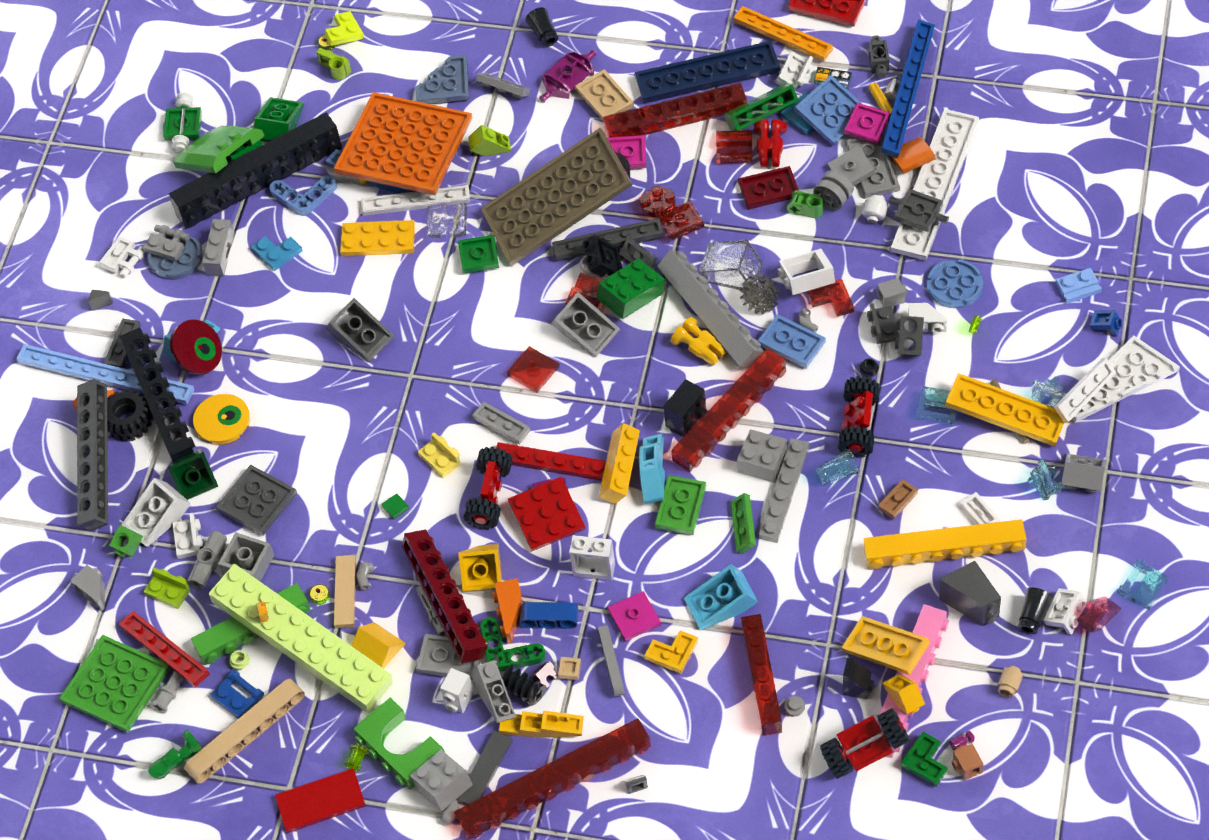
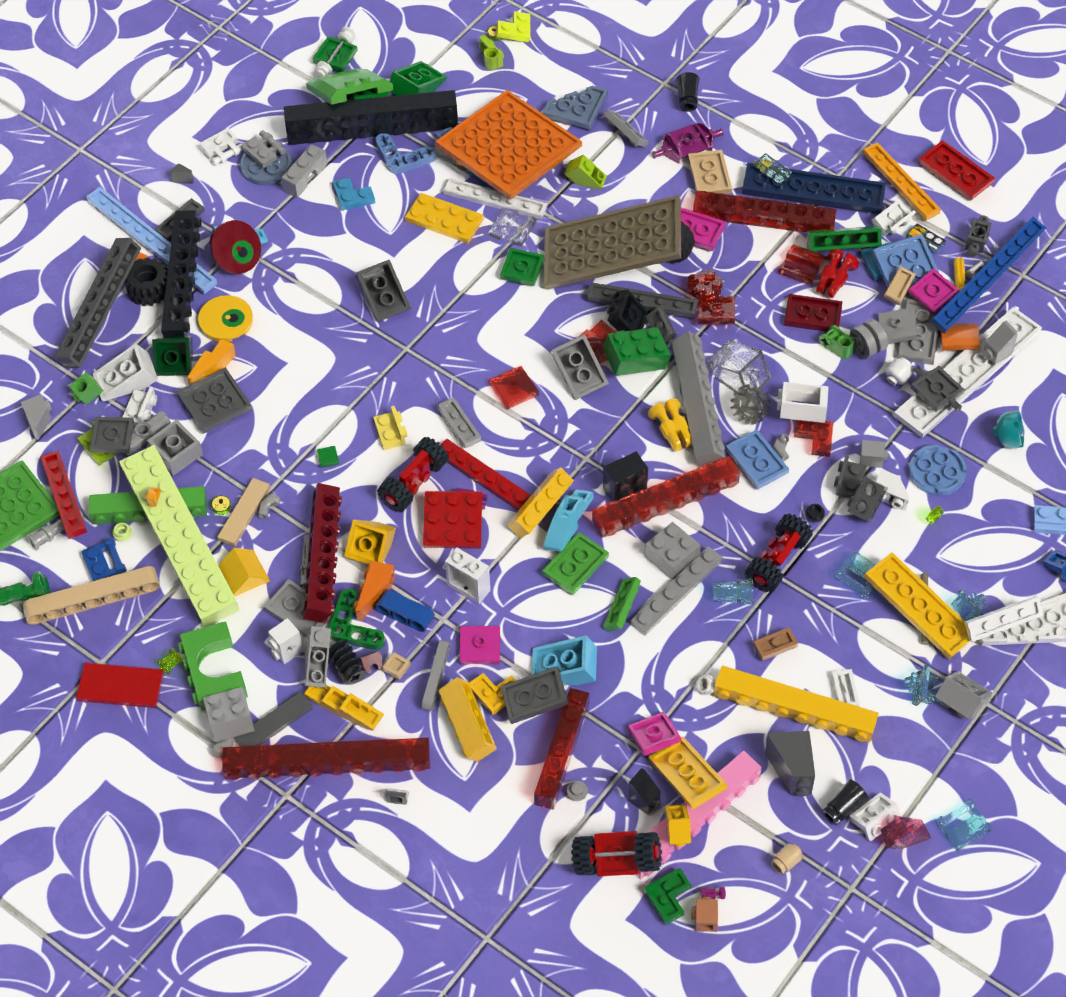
camera: 20 degrees right, 0 degrees up
none -> dark grey plate [90,417,134,453]
none -> light orange slope [187,339,236,385]
none -> yellow brick [439,677,497,762]
none -> dark grey tile [501,666,569,724]
none -> dark pink plate [627,712,682,756]
none -> white plate [696,675,715,695]
none -> clear light blue tile [753,153,791,185]
none -> tan tile [883,266,916,305]
none -> light grey slope [983,320,1018,365]
none -> teal cylinder [993,410,1025,448]

